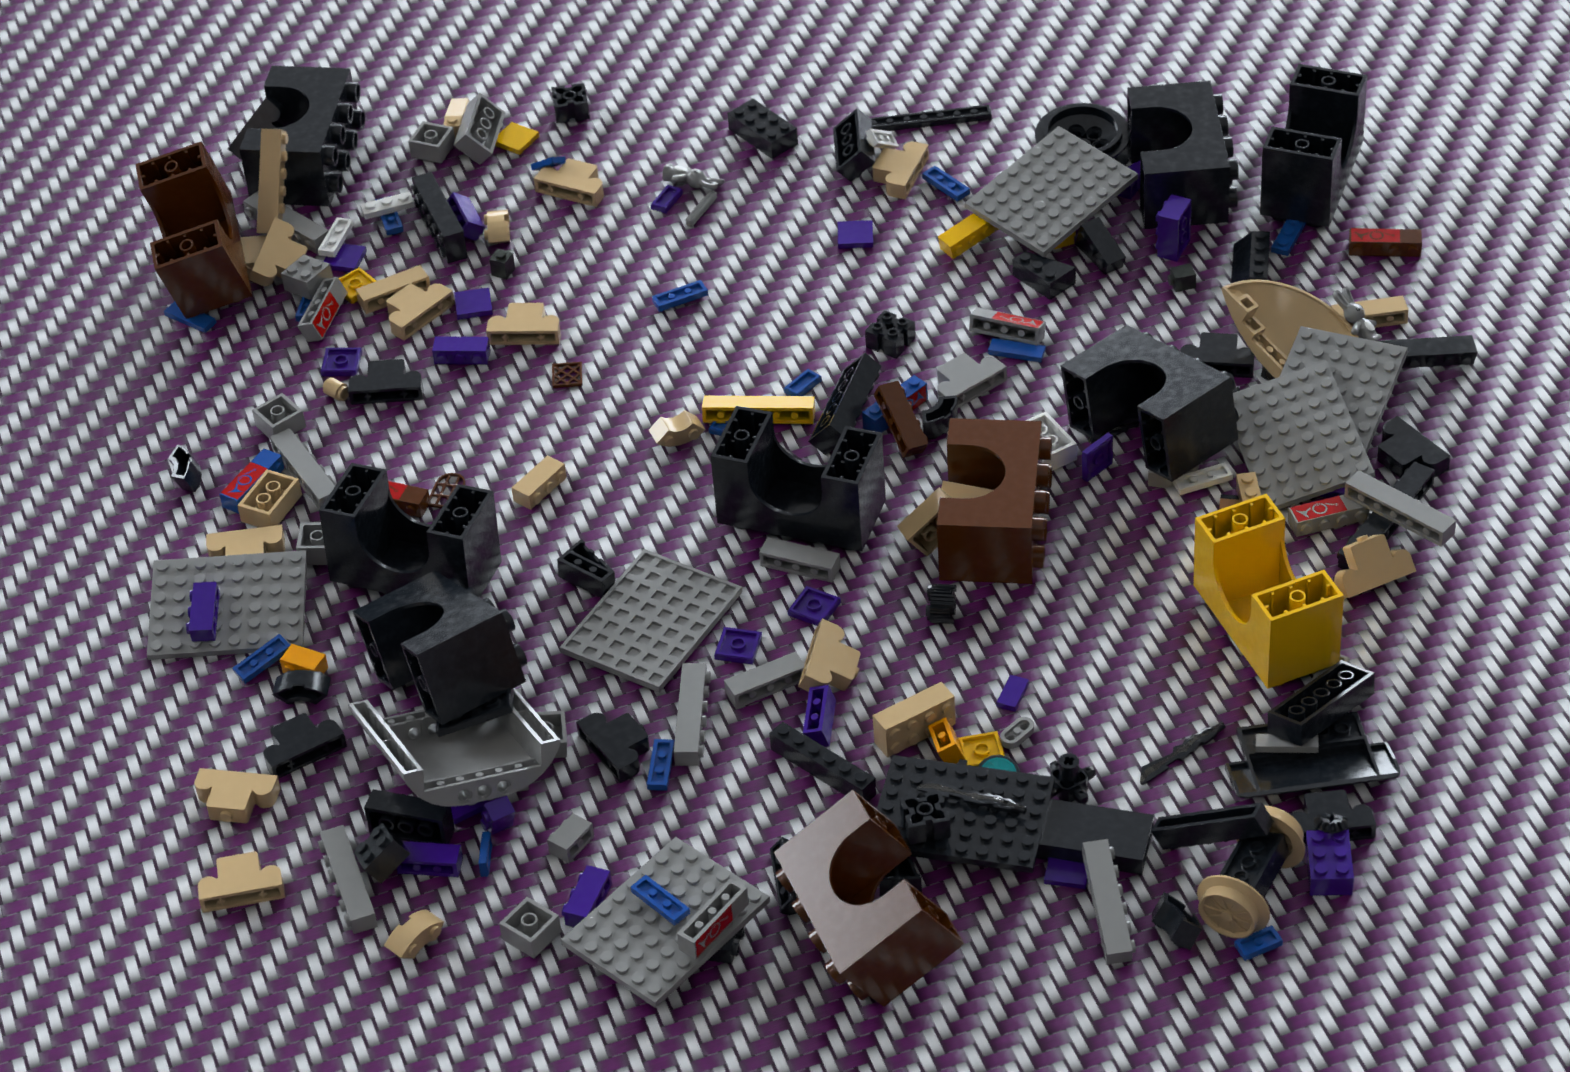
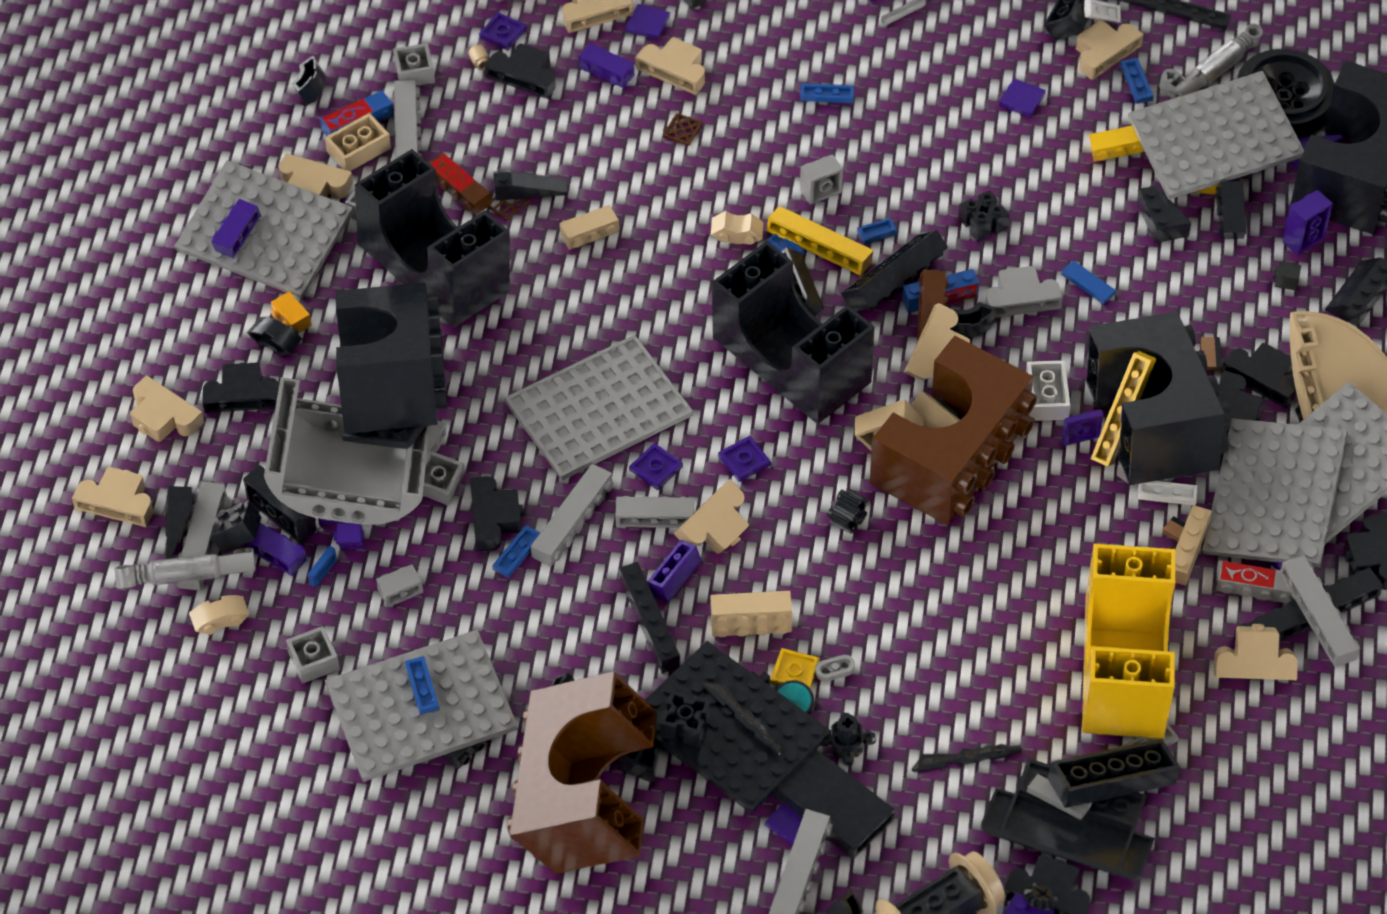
camera: 25 degrees right, 10 degrees up
blue plate [232,634,290,684] -> none
black wedge [557,539,615,598] -> none
dark purple brick [562,865,612,927] -> none
light grey brick [677,879,749,959] -> none
light grey brick [759,537,841,583] -> none
light orange brick [928,717,965,764] -> none
light grey brick [969,307,1046,345] -> none
dark purple tile [996,675,1029,712] -> none
black brick [1151,802,1274,850] -> none
none -> piece [114,547,256,588]
none -> black wedge [165,486,195,560]
none -> black wedge [493,170,568,201]
none -> light grey brick [800,154,843,205]
none -> tan brick [904,303,970,380]
none -> yellow brick [1091,351,1156,466]
none -> light grey piece [1159,23,1263,99]

